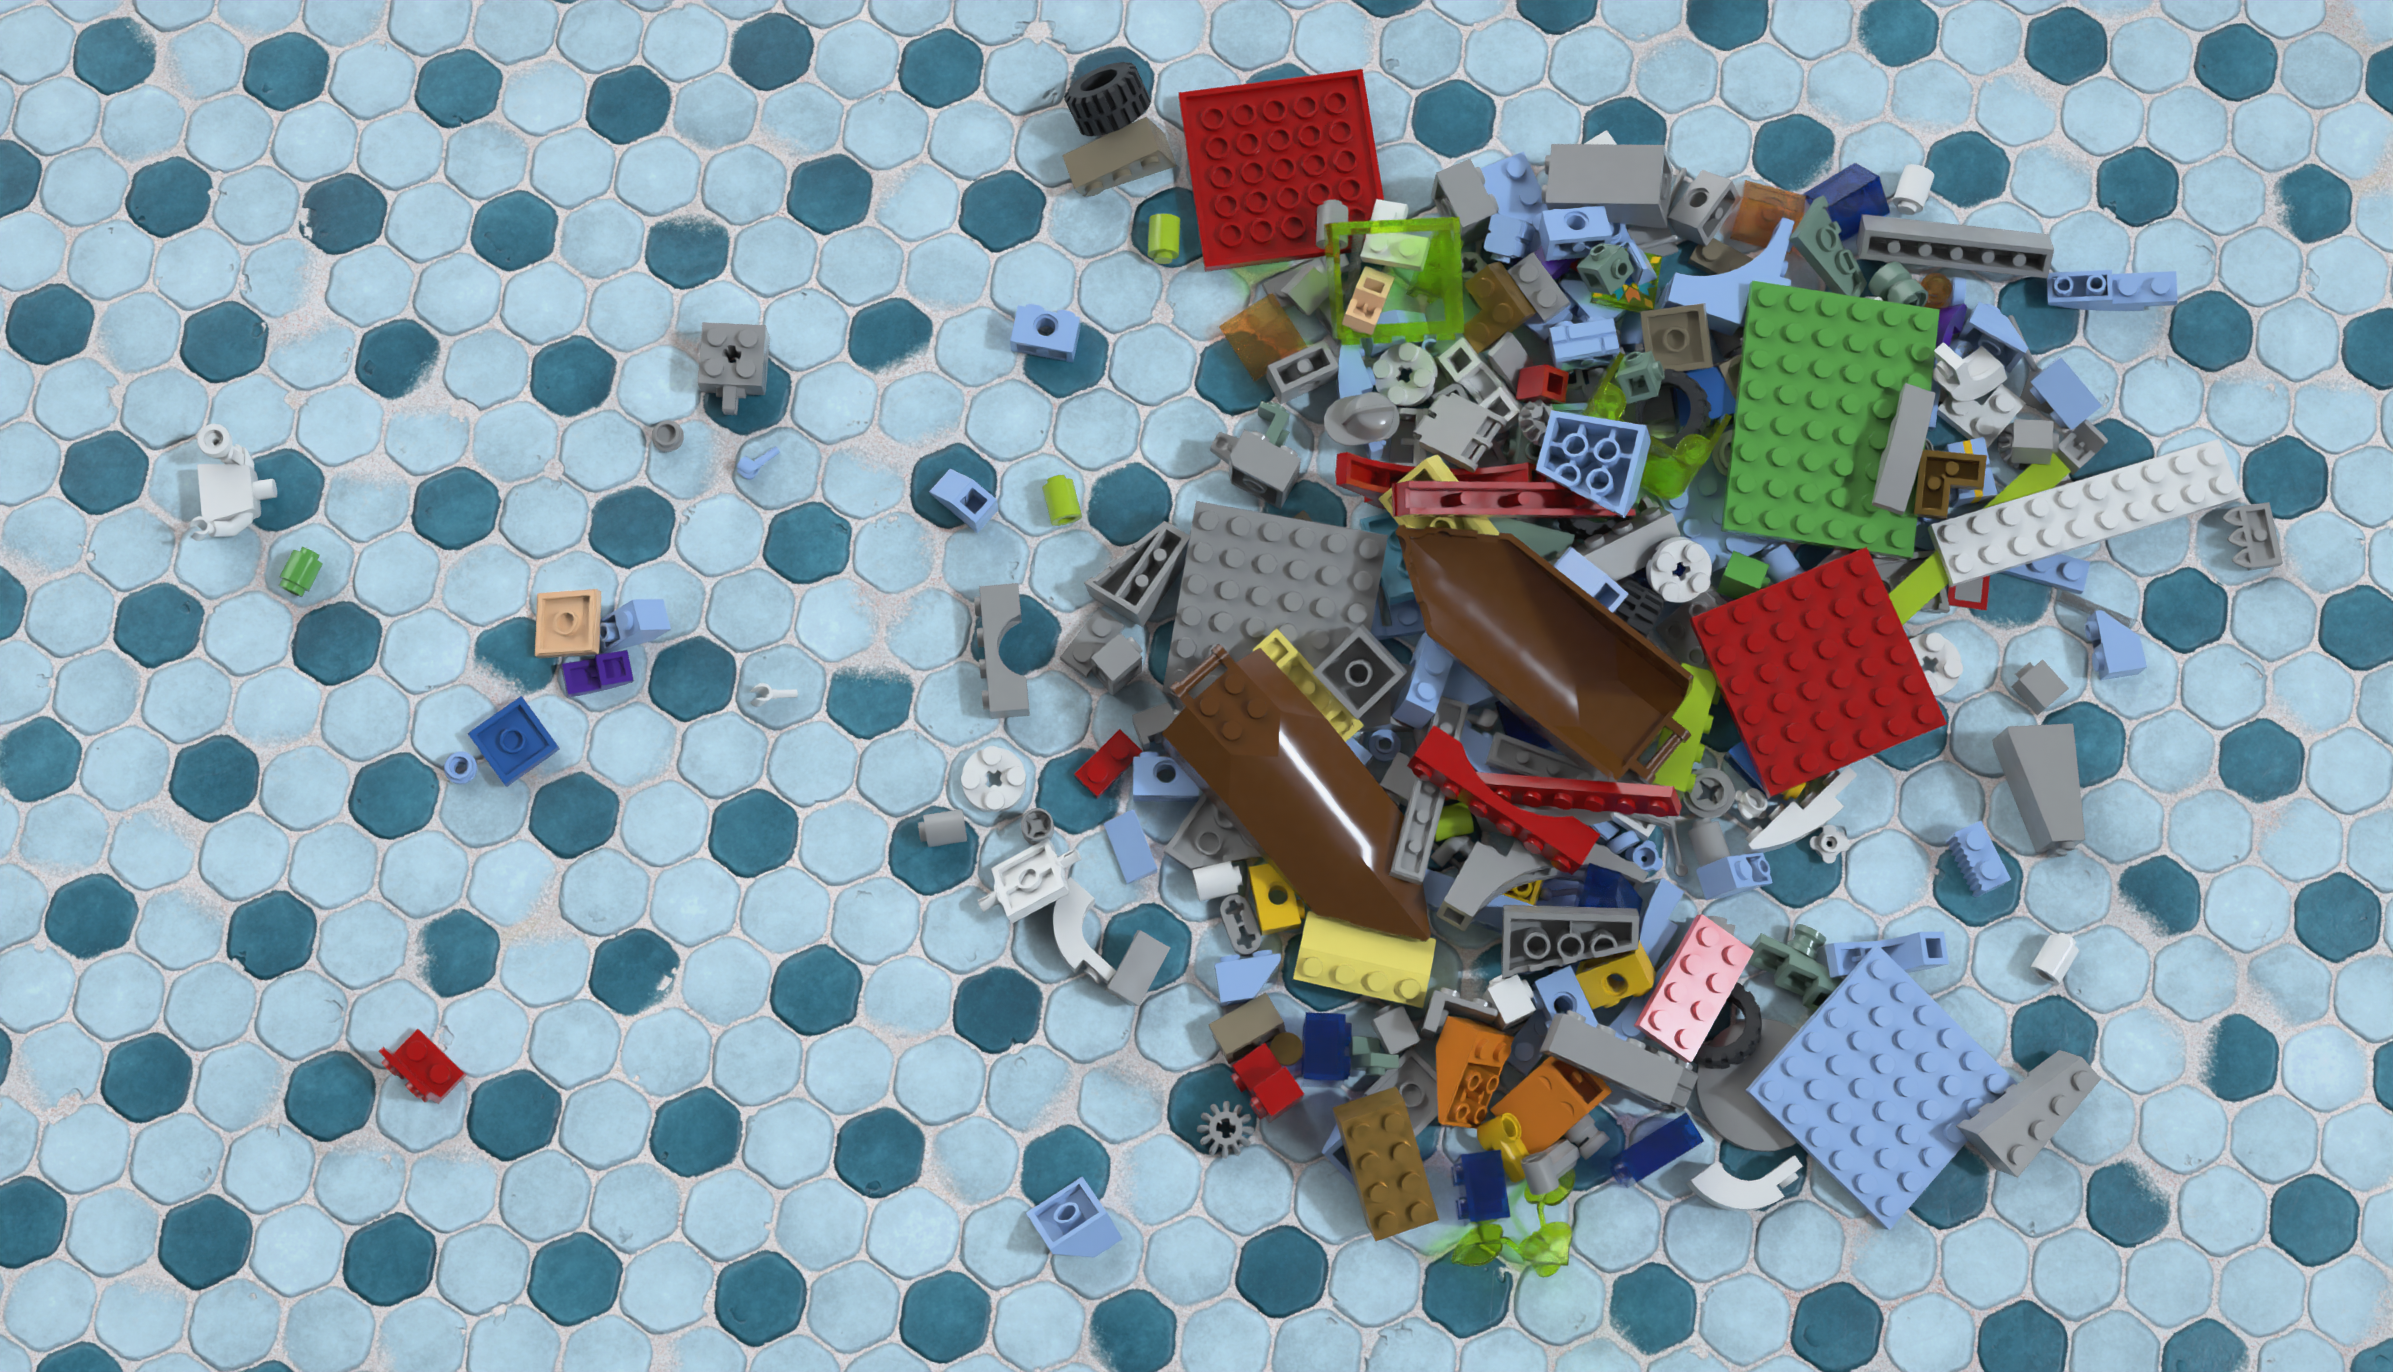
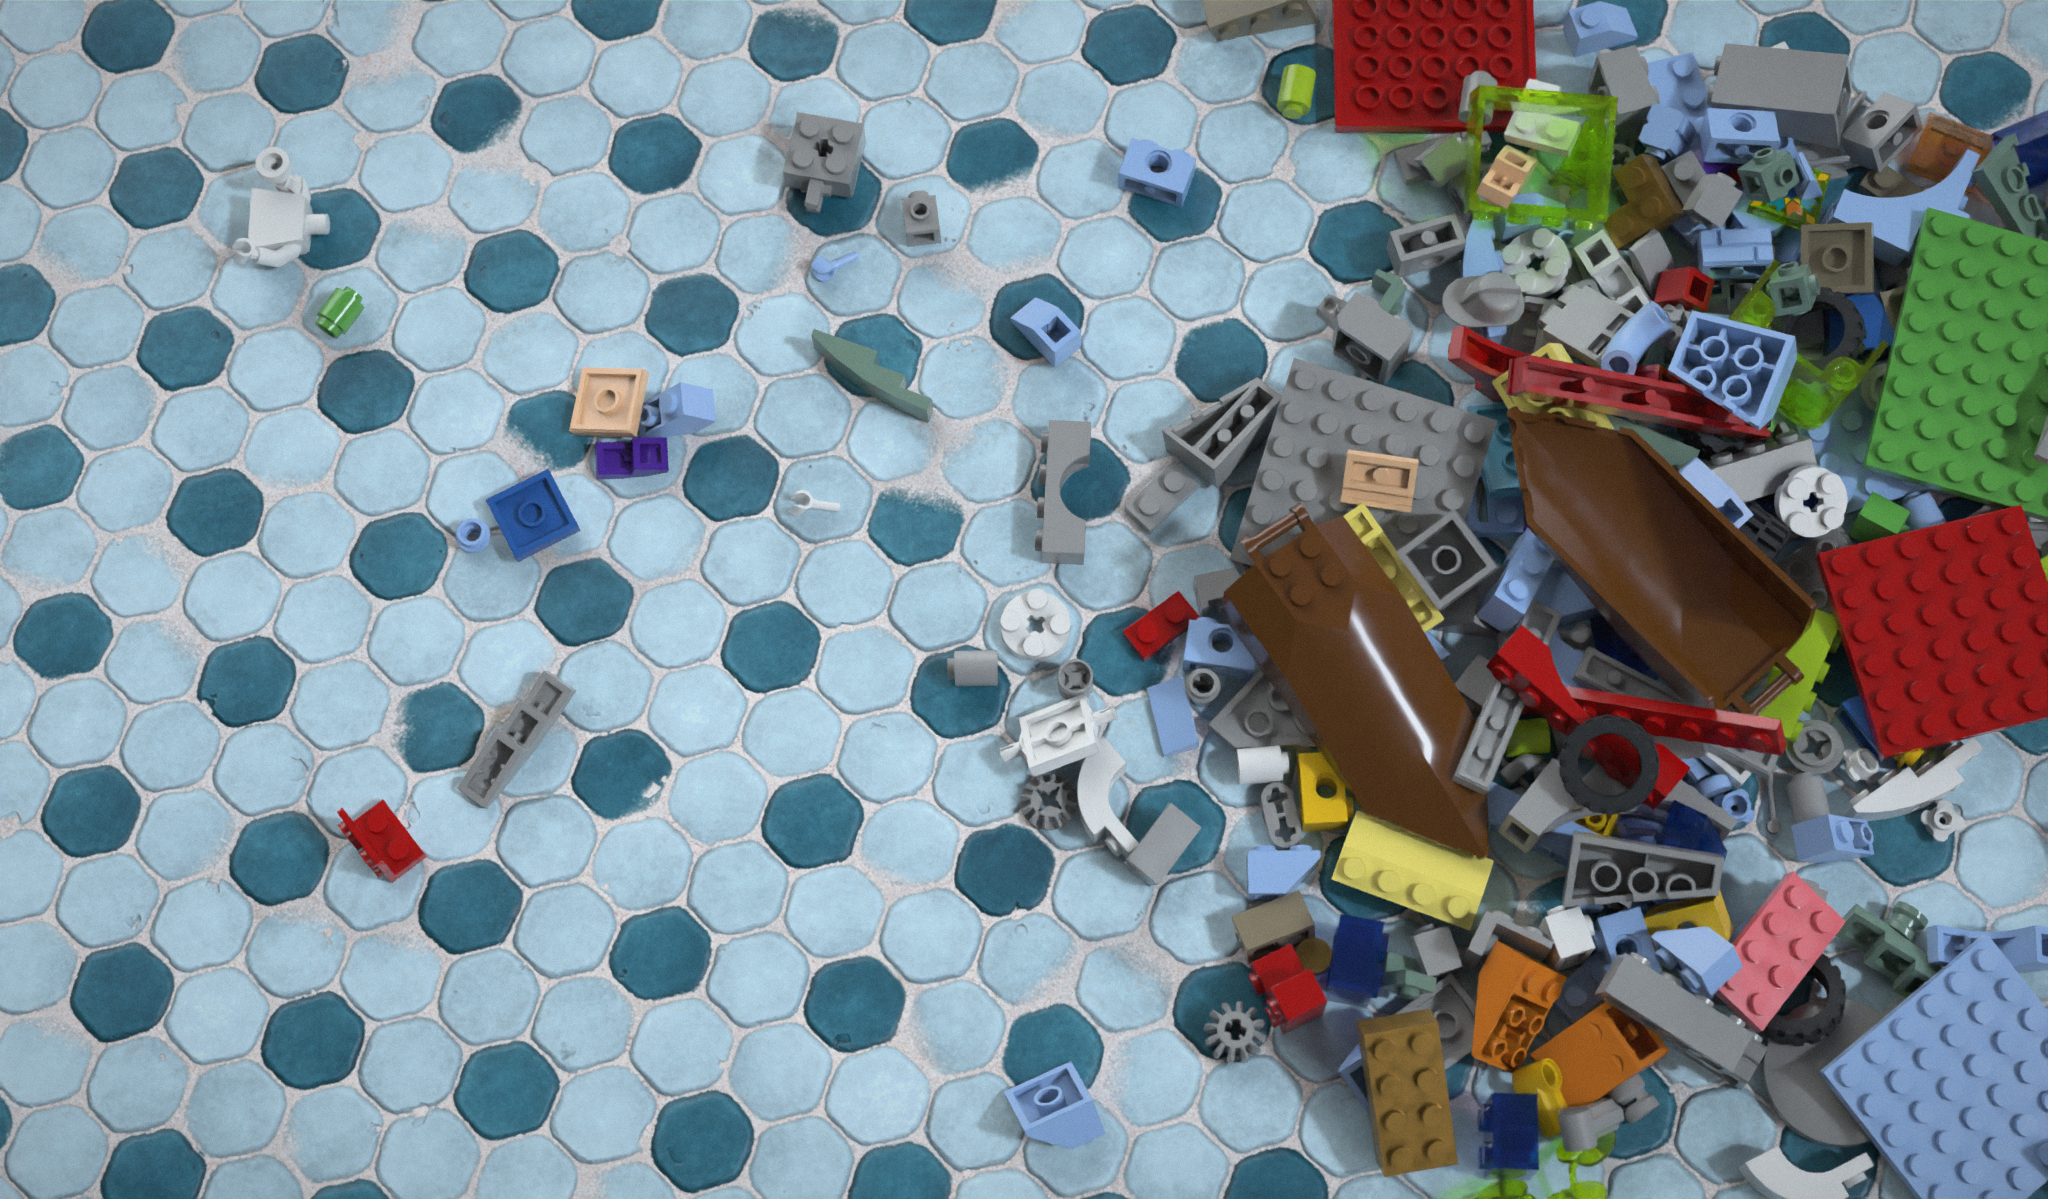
camera: 15 degrees right, 5 degrees down
light grey plate [652,420,684,452] -> none
lime brick [1042,475,1082,526] -> none
light grey brick [1091,632,1143,696] -> none
clear orange slope [1218,292,1308,381] -> none
light grey piece [1344,223,1365,313] -> none
light blue plate [1368,729,1401,762] -> none
clear blue window [1609,1112,1704,1188] -> none
light blue slope [1638,877,1684,966] -> none
none -> light grey slope [457,671,576,809]
none -> sand green slope [811,329,933,423]
none -> light grey brick [902,190,941,247]
none -> light grey gear [1020,773,1078,830]
none -> light grey cone [1185,668,1221,707]
none -> light nougat plate [1340,449,1419,513]
none -> black tyre [1559,715,1659,815]
none -> light blue slope [1563,1,1638,58]
none -> light blue cylinder [1601,301,1673,375]
none -> light blue slope [1651,926,1743,996]
none -> light grey brick [1682,172,1743,229]

